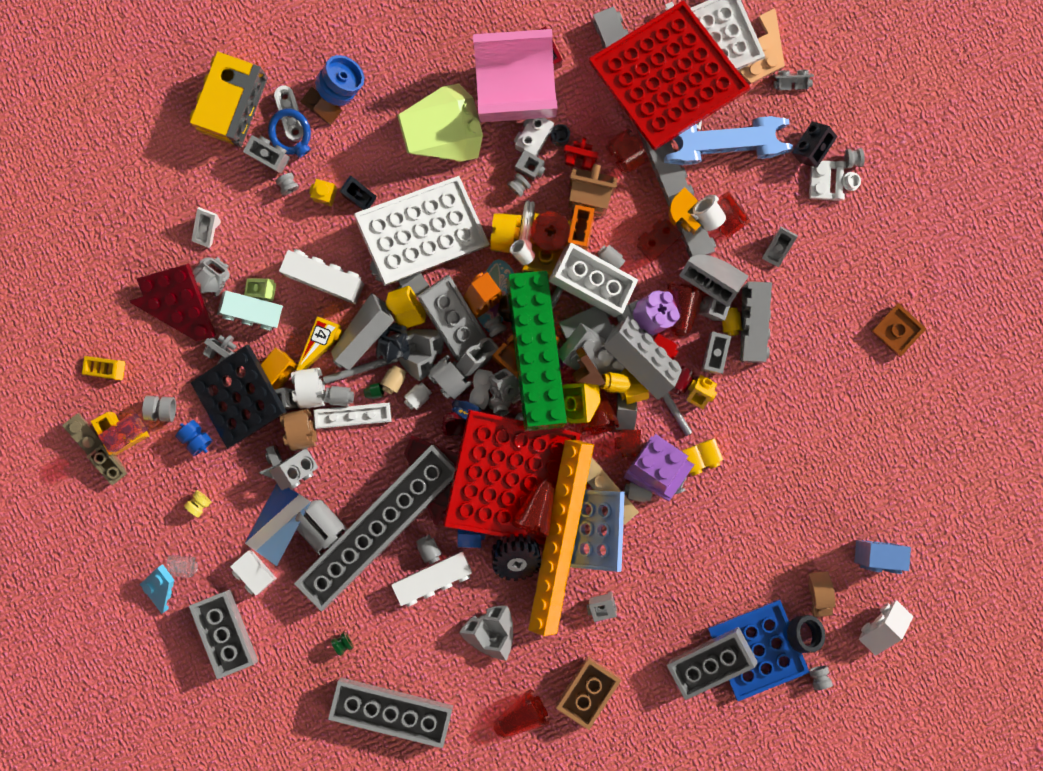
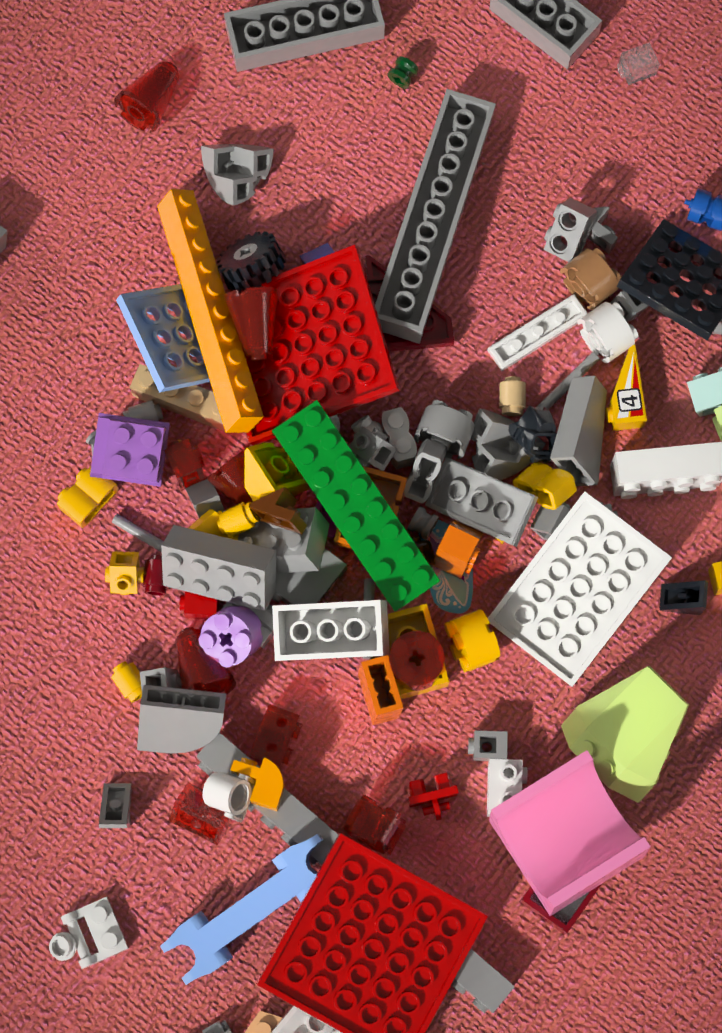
camera: 150 degrees right, 10 degrees down
medium azure wing [140,564,174,614] -> none
light yellow wheel [184,490,212,517] -> none
white brick [230,550,277,596] -> none
sticker [245,484,311,566] -> none
light orange brick [261,347,298,390] -> none
light grey cylinder [295,500,348,556] -> none
light grey brick [325,386,354,407] -> none
dark green hose [364,382,384,399] -> none
white brick [391,551,472,607] -> none
white brick [404,382,432,410] -> none
light grey brick [416,535,442,565] -> none
piece [441,400,483,436] -> none
light grey wheel [507,173,531,197] -> none
white axle [510,200,535,265] -> none
black wheel [551,124,570,147] -> none
medium nougat brick [556,655,621,730] -> none
medium nougat piece [568,164,618,218] -> none
light grey brick [587,591,617,622] -> none
light grey brick [597,245,626,269] -> none
light grey brick [701,332,731,375] -> none
light grey wedge [740,282,772,363] -> none
black brick [792,121,838,168] -> none
light grey wheel [844,148,865,168] -> none

